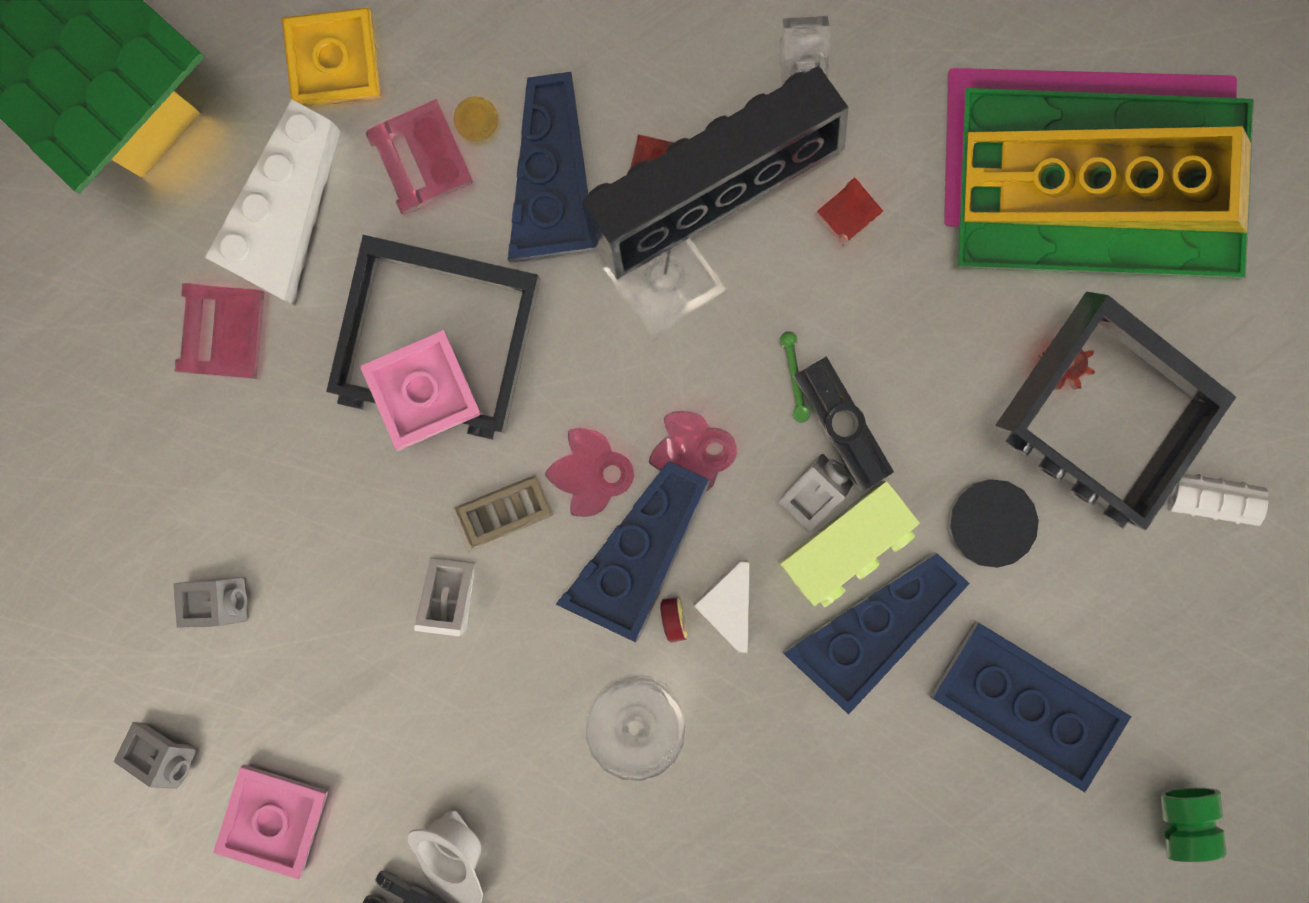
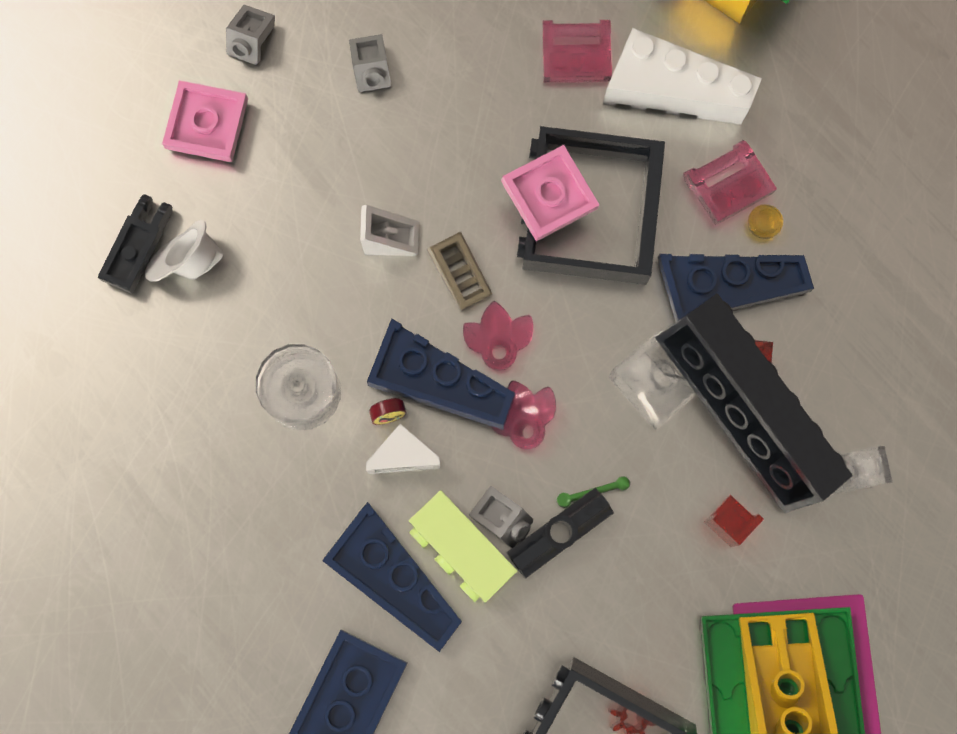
camera: 80 degrees right, 10 degrees down
yellow tile [281,7,381,107] -> none
black tile [948,479,1039,568] -> none

